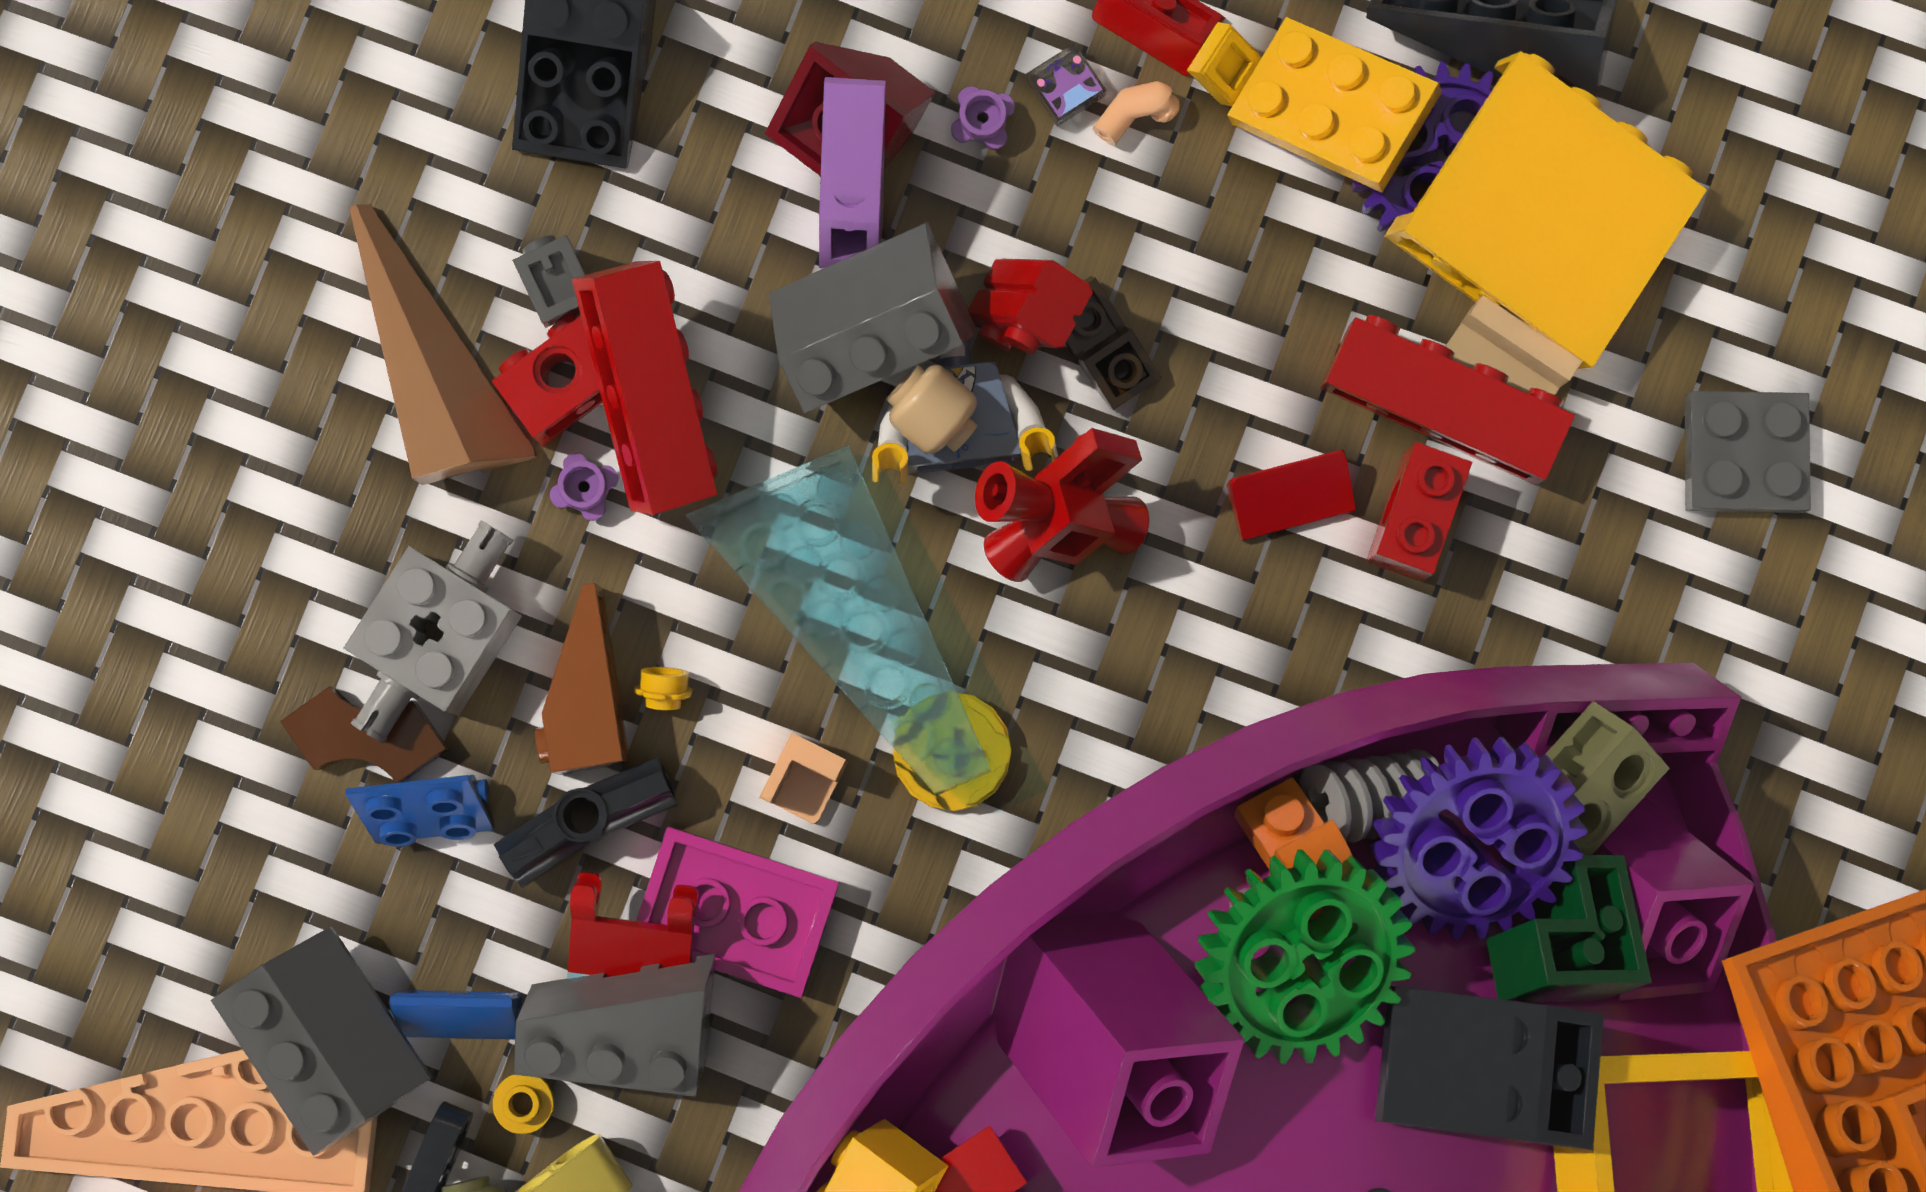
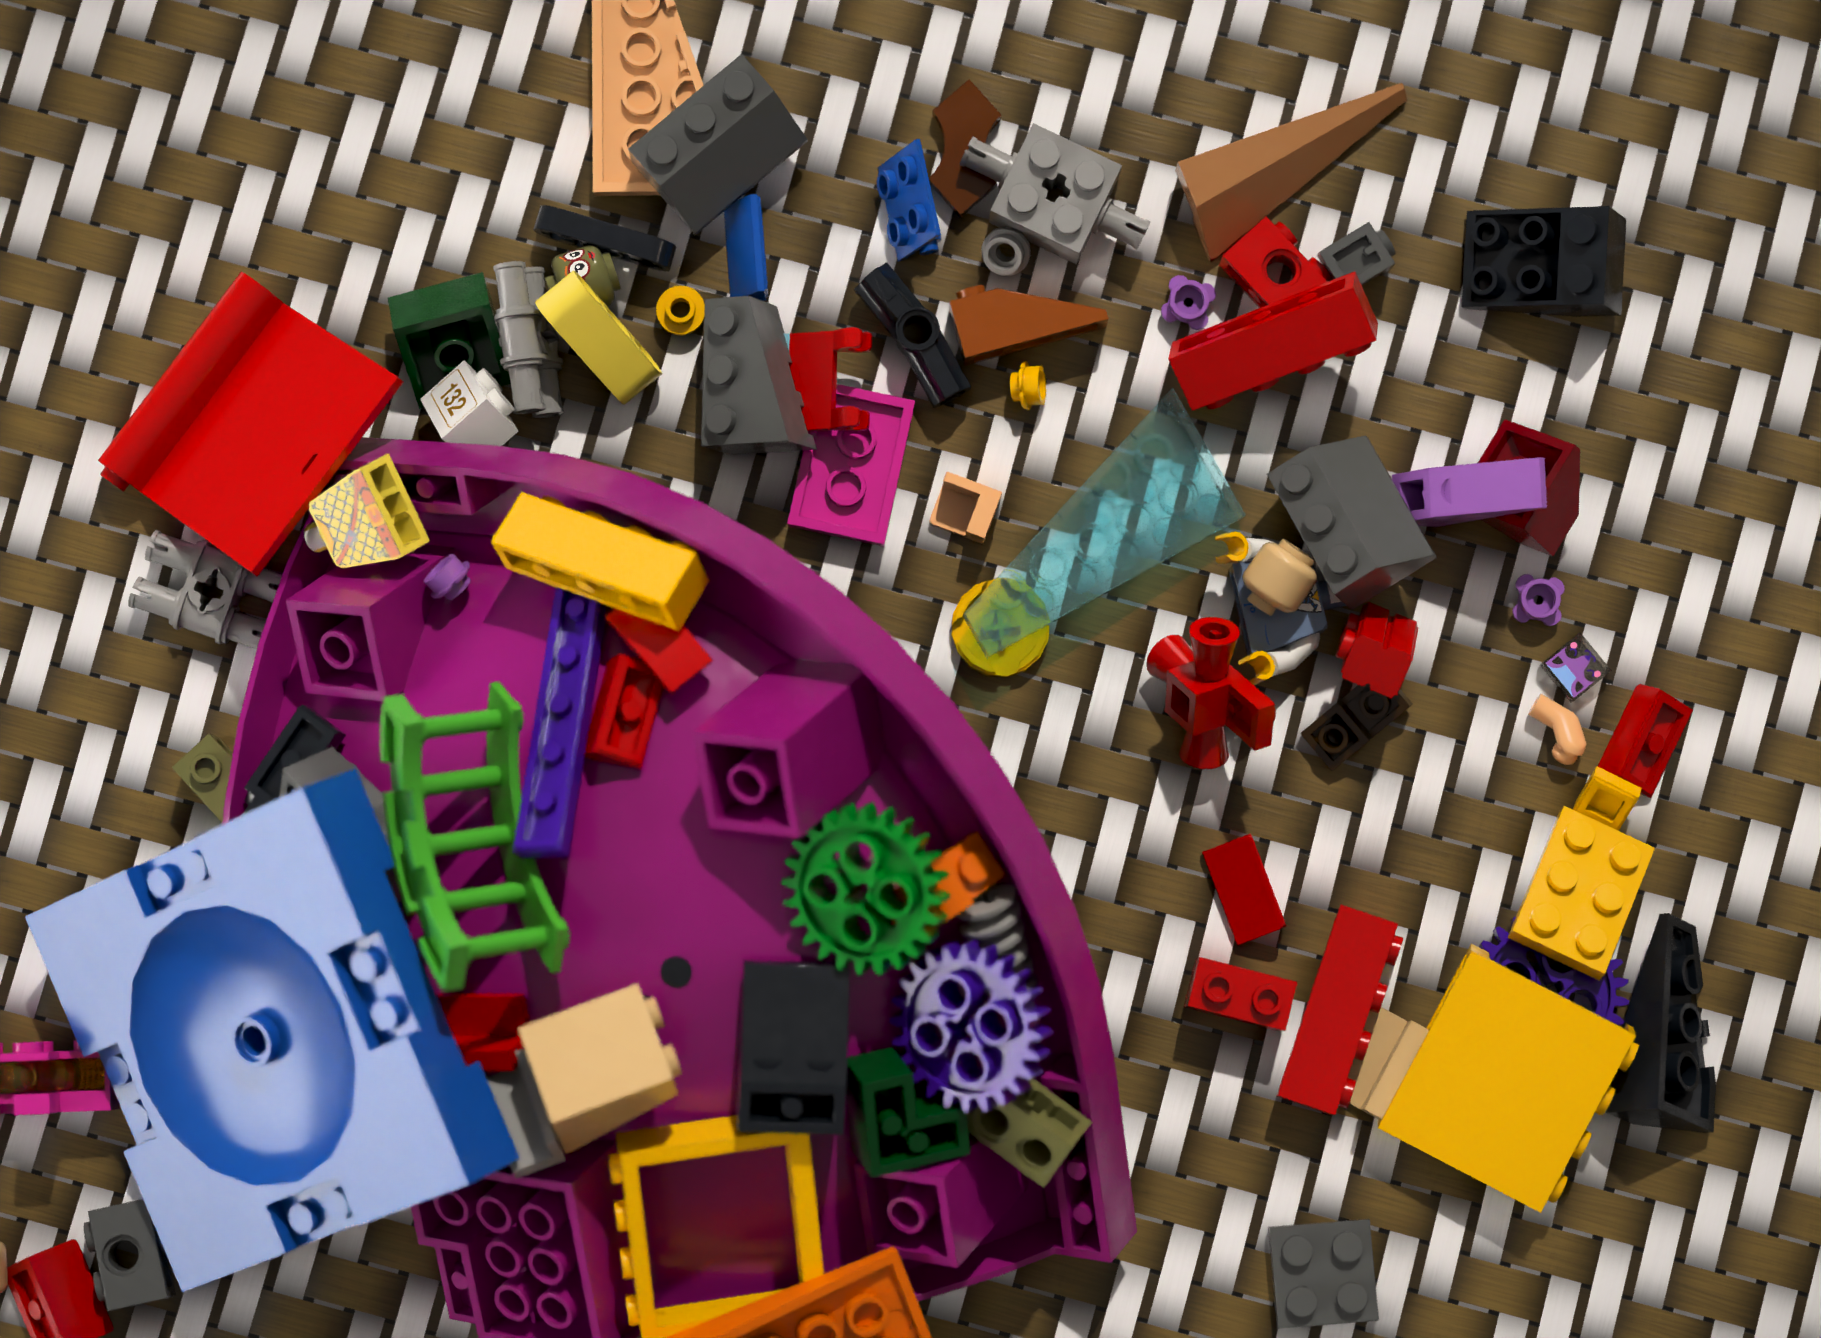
camera: 80 degrees right, 0 degrees up
none -> light grey plate [981,227,1031,276]

